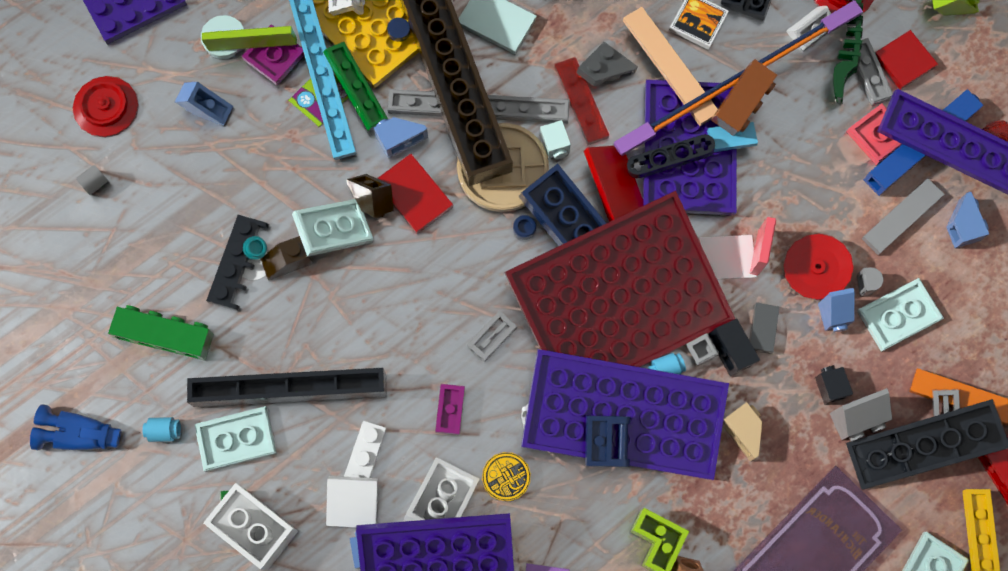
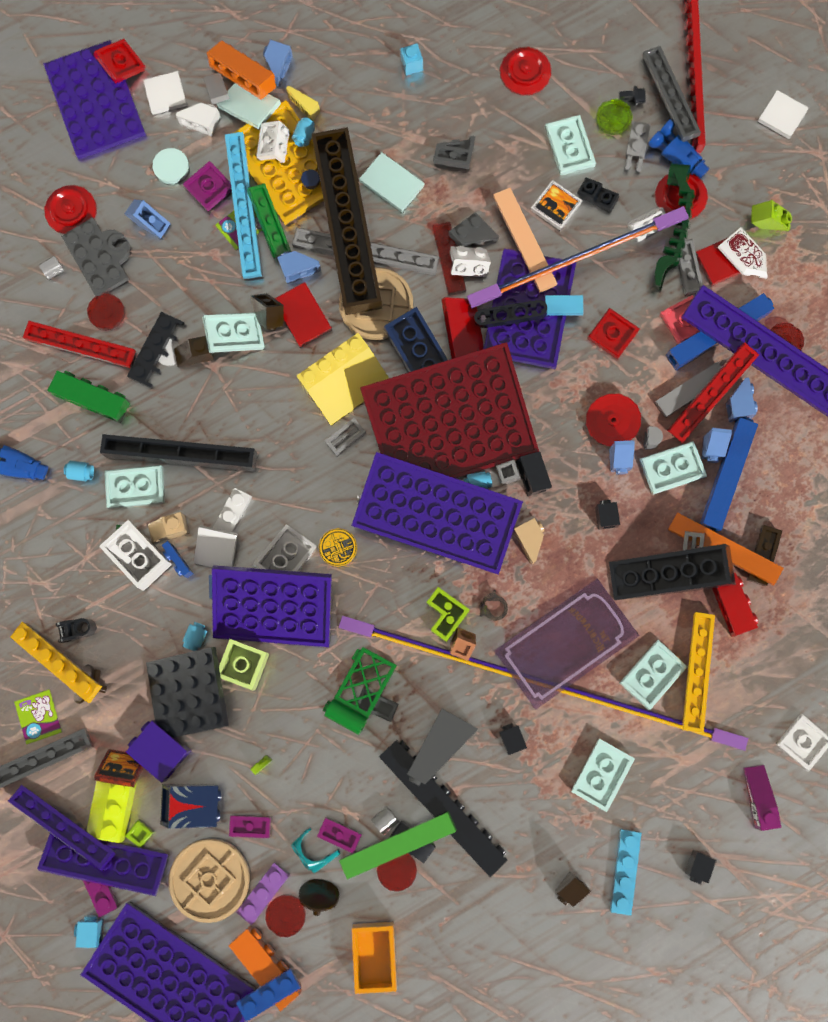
camera: 15 degrees right, 5 degrees up
lime tile [201,26,297,51] -> none
teal plate [243,236,267,260] -> none
magenta plate [435,384,465,435] -> none
dark blue tile [513,215,536,240] -> none
light aqua brick [539,120,571,159] -> none
dark blue plate [585,415,631,467] -> none
white sticker [699,235,756,279] -> none
dark orange brick [711,59,777,136] -> none
coral tile [750,217,776,276] -> none
dark grey tile [750,302,780,354] -> none
light grey slope [829,388,892,441] -> none
none -> red plate [22,320,136,368]
none -> dark grey plate [61,217,130,298]
none -> clear red tile [87,293,125,331]
none -> tan slope [148,512,190,544]
none -> blue plate [162,541,194,578]
none -> light yellow slope [296,333,389,426]
none -> white bracket [449,246,491,277]
none -> clear smoke piece [479,590,508,621]
none -> red tile [587,308,640,359]
none -> red tile [667,342,759,443]
none -> blue brick [700,417,758,533]
none -> medium blue slope [702,428,732,463]
none -> white tile [717,227,767,279]

